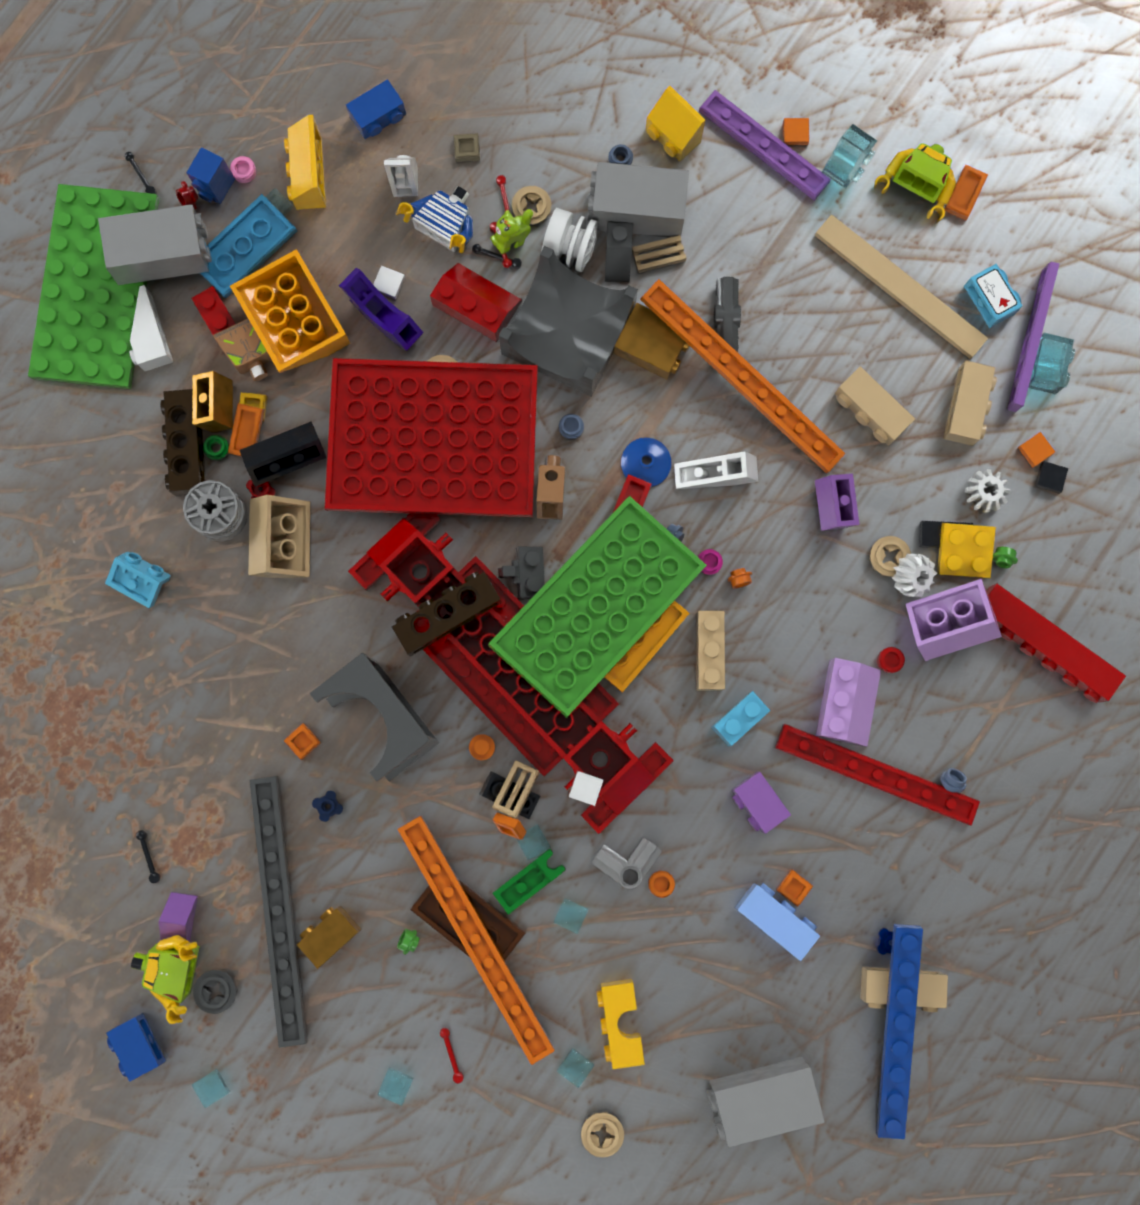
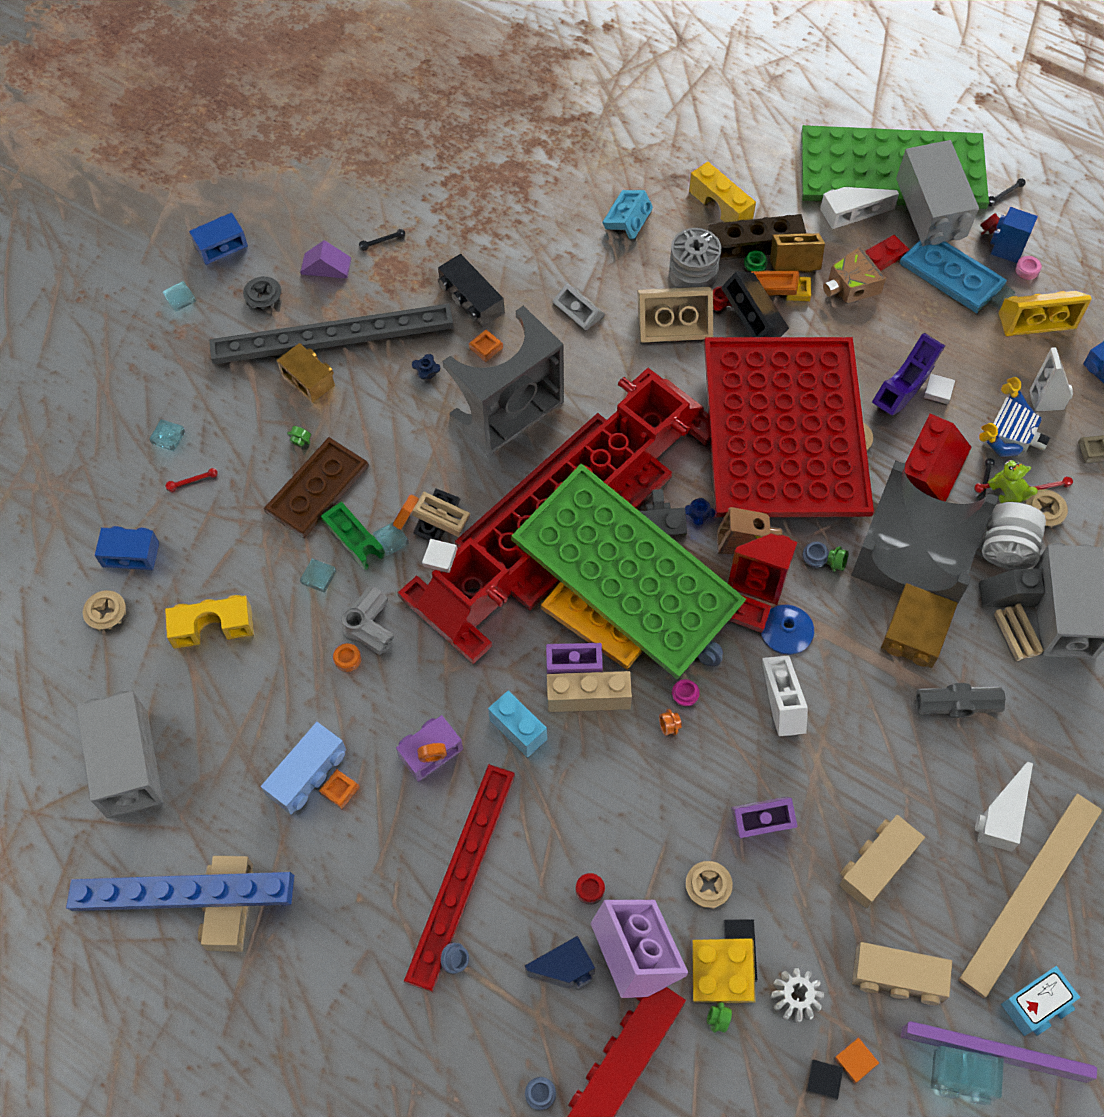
camera: 90 degrees right, 20 degrees down
torso [131,935,200,1024] -> none
light orange slope [230,249,351,373] -> none
dark brown brick [392,572,502,657] -> none
orange plate [397,815,555,1065] -> none
orange plate [469,734,495,760] -> none
clear light blue tile [557,1048,594,1088] -> none
orange plate [640,279,846,473] -> none
lavender slope [815,658,881,747] -> none
white gear [892,554,937,597] -> none
none -> blue brick [95,526,159,570]
none -> orange tile [417,743,447,762]
none -> black brick [438,253,505,327]
none -> dark blue slope [525,936,595,989]
none -> sand blue plate [525,1077,556,1110]
none -> medium lavender brick [546,643,603,674]
none -> light grey slope [552,283,605,330]
none -> clear blue plate [685,498,715,526]
none -> yellow arch [689,161,756,222]
none -> red slope [728,533,798,605]
none -> bright green plate [827,546,849,572]
none -> white slope [975,762,1033,852]

